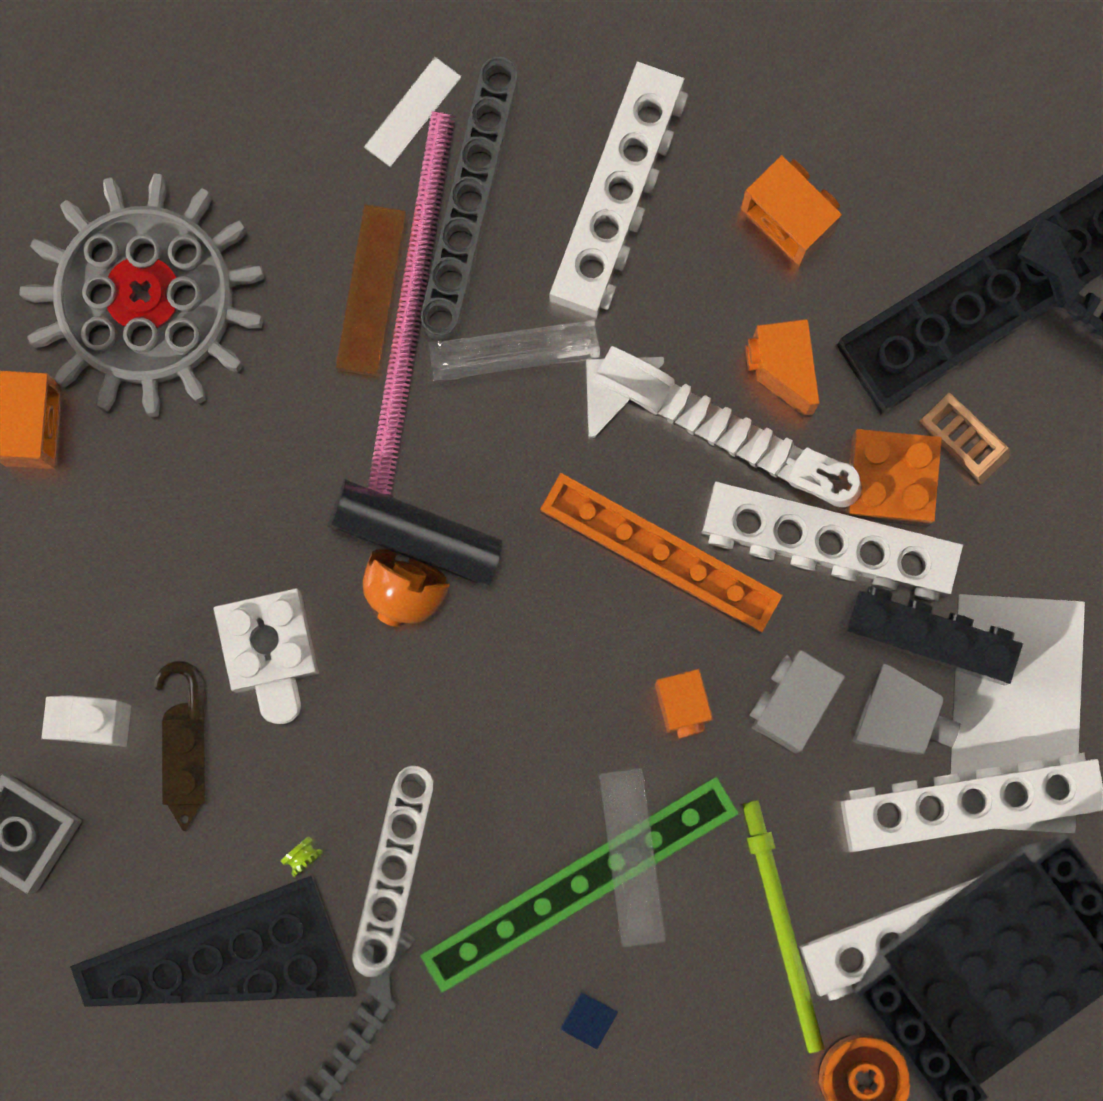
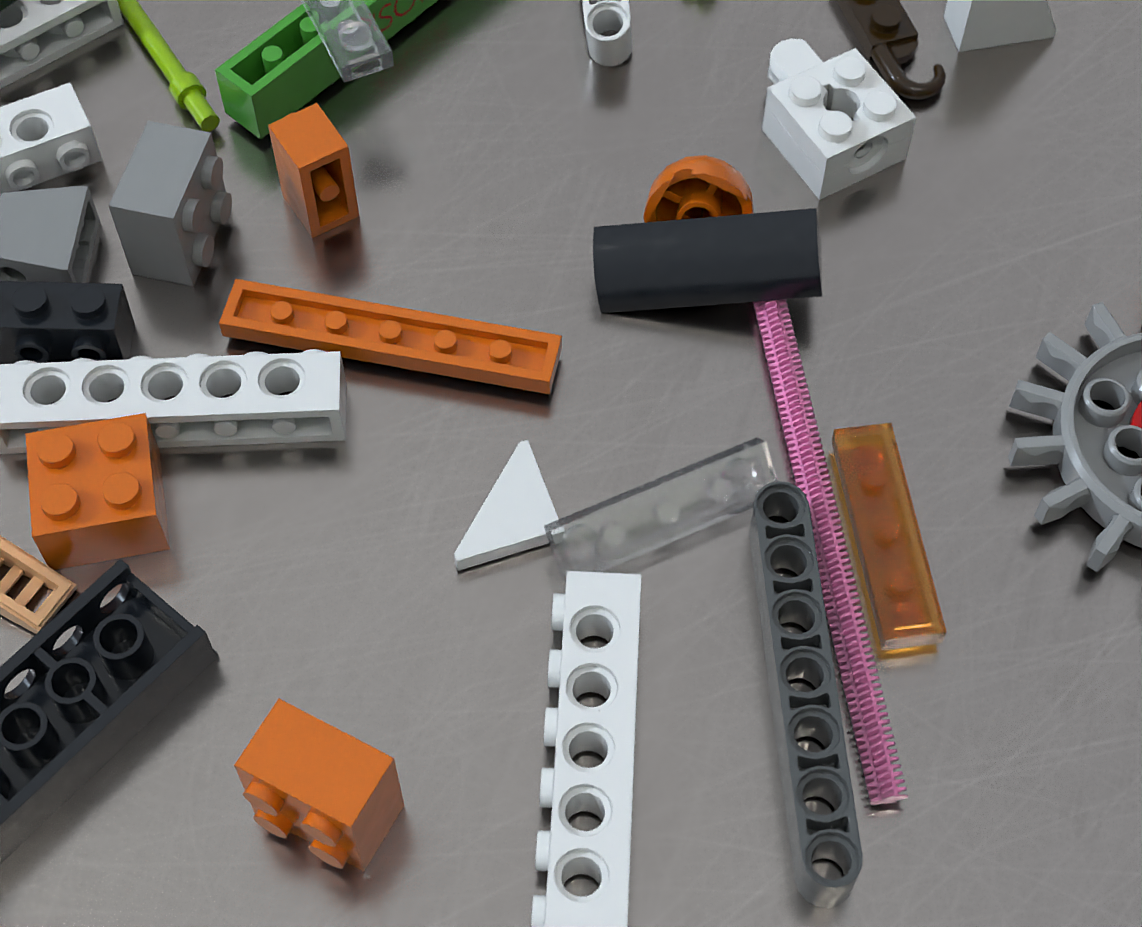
camera: 160 degrees right, 25 degrees down
white sticker [365,57,461,167] -> none
white piece [594,346,861,507] -> none
orange slope [746,319,819,417] -> none

